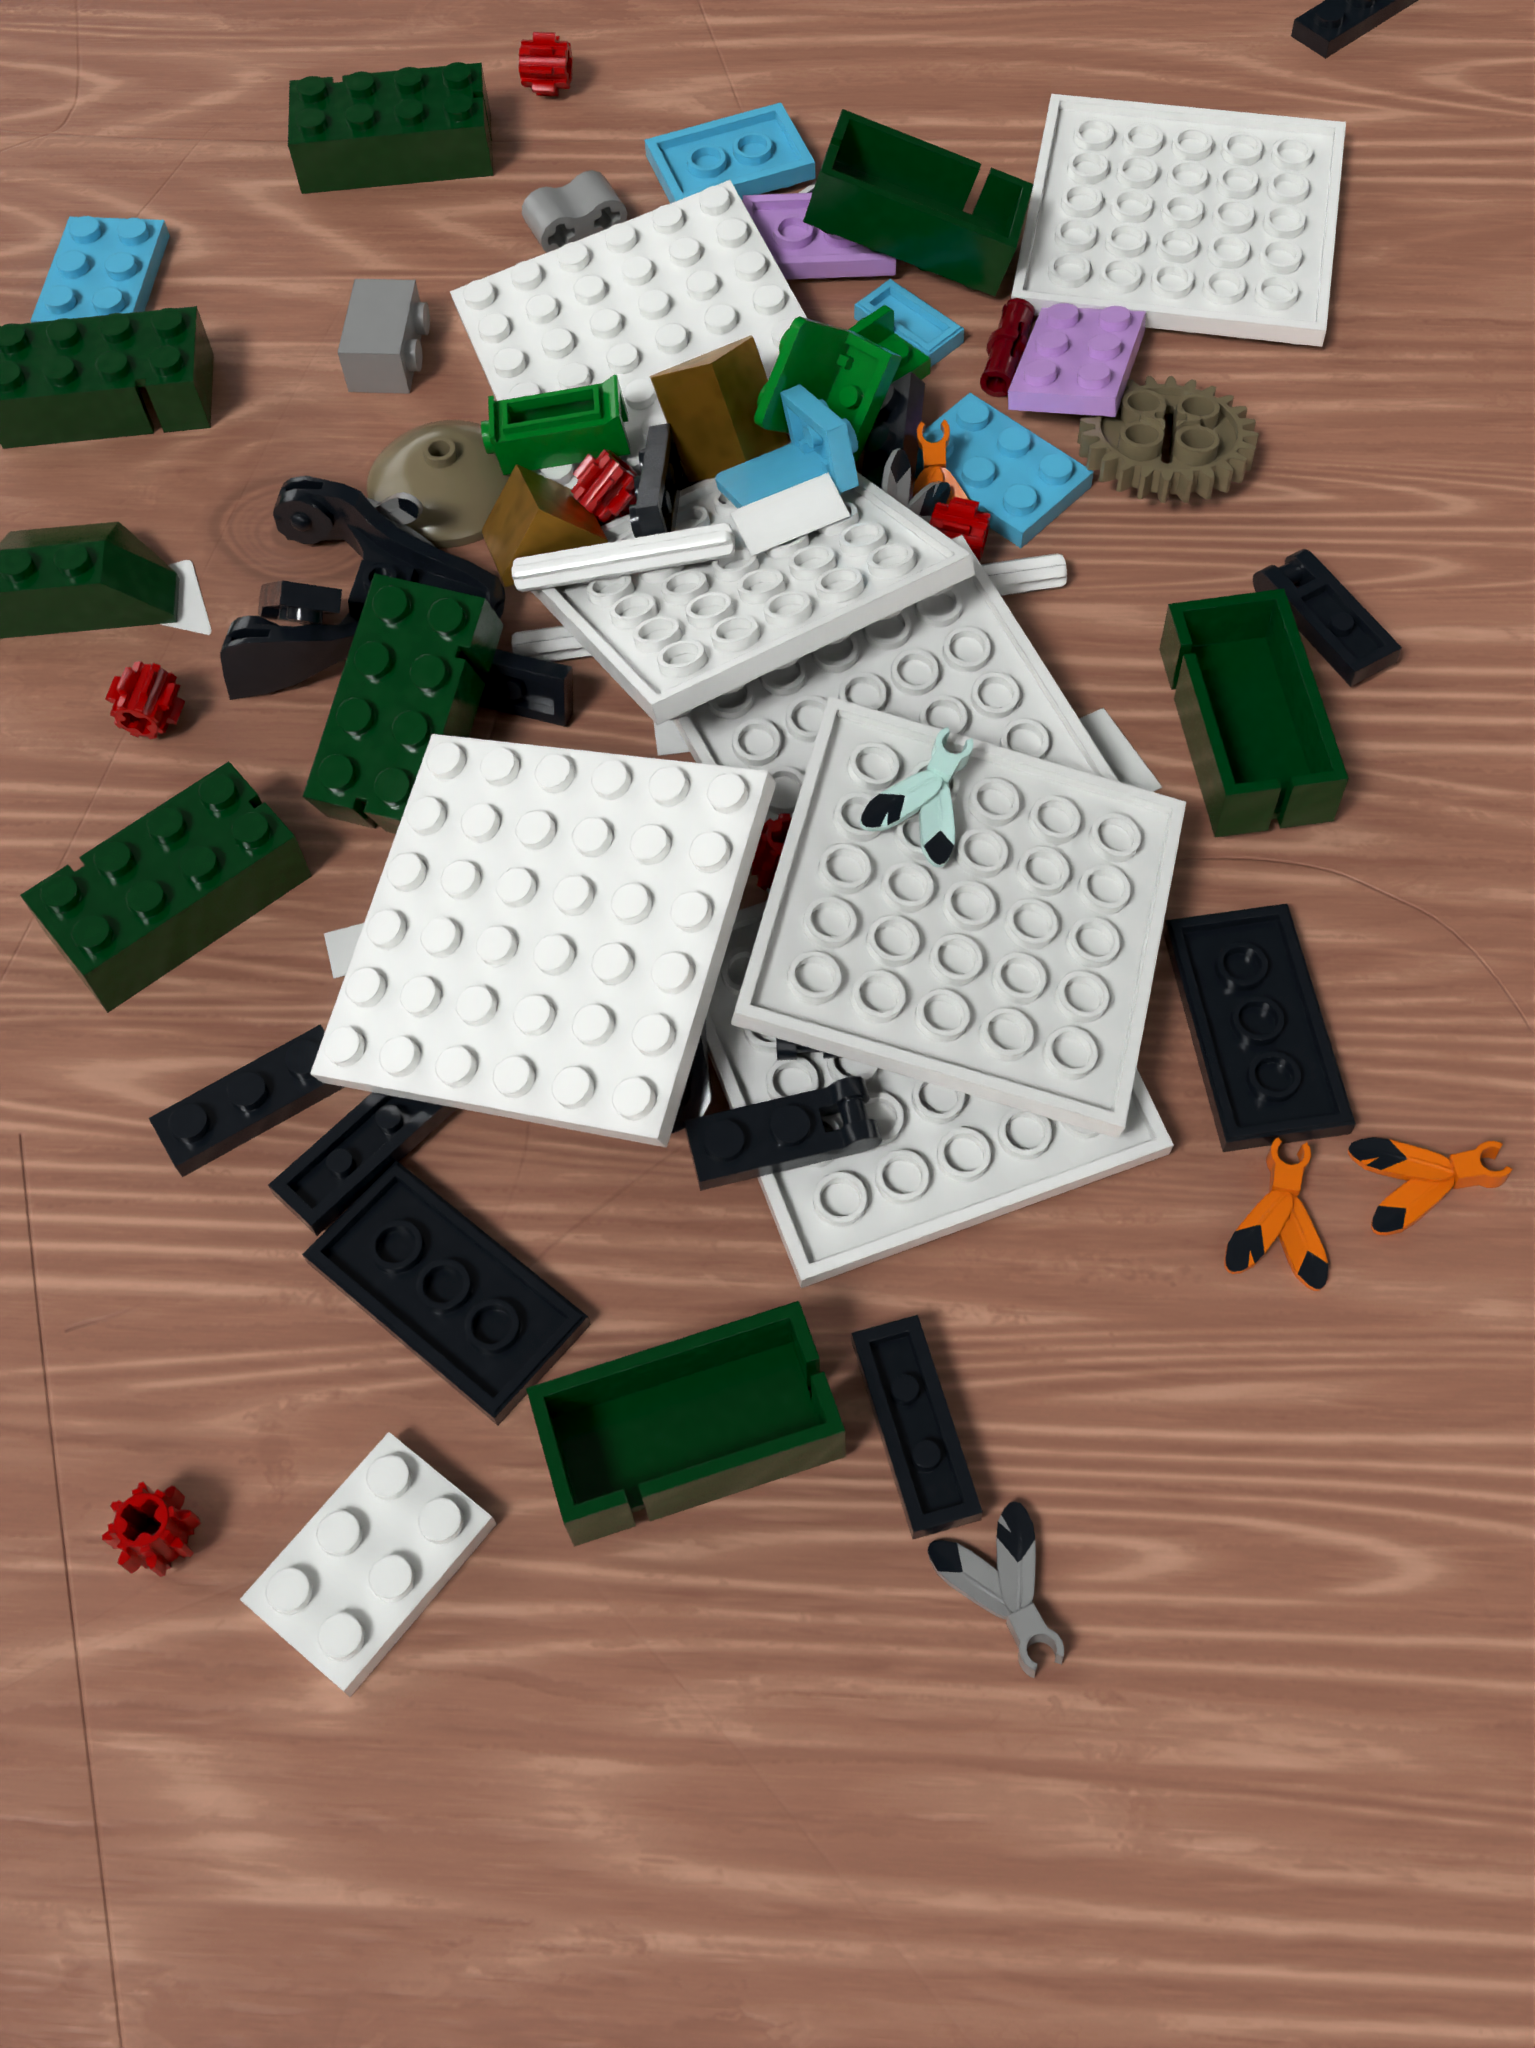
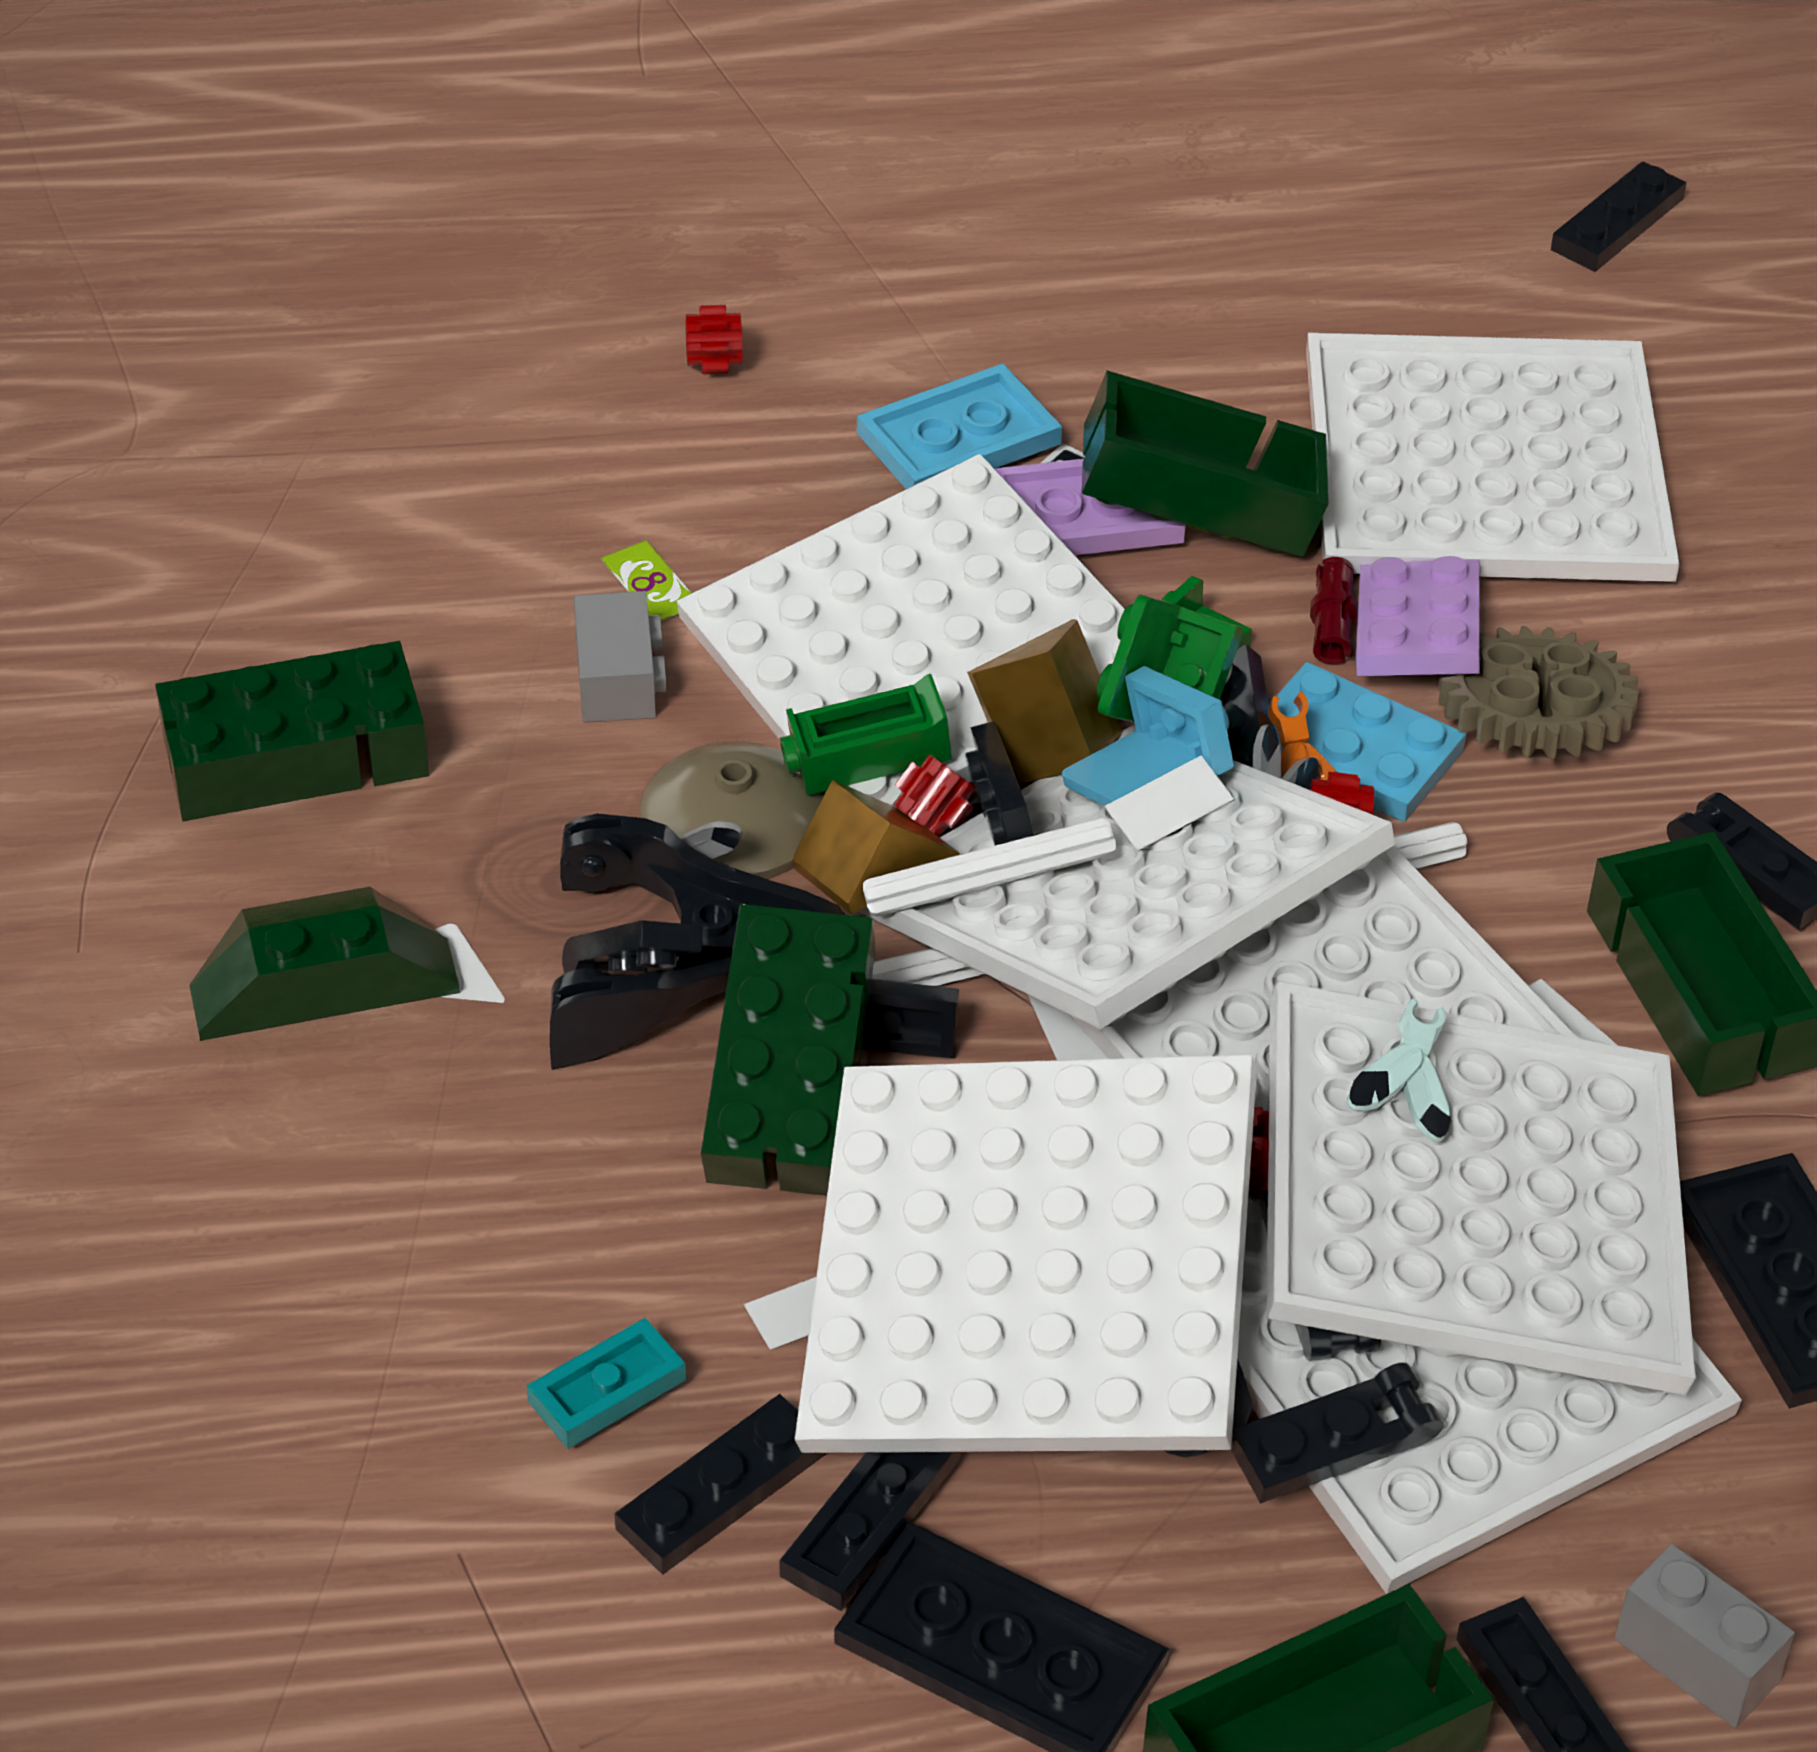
camera: 15 degrees left, 15 degrees down
dark green piece [20,761,312,1013] -> none
medium azure plate [30,216,170,323] -> none
red gear [105,661,185,739] -> none
dark green piece [288,62,493,194] -> none
light grey axle [522,170,627,253] -> none
medium azure tile [854,279,964,367] -> none
none -> teal plate [527,1318,686,1449]
none -> lime sticker [600,540,692,621]
none -> light grey brick [1614,1544,1795,1729]

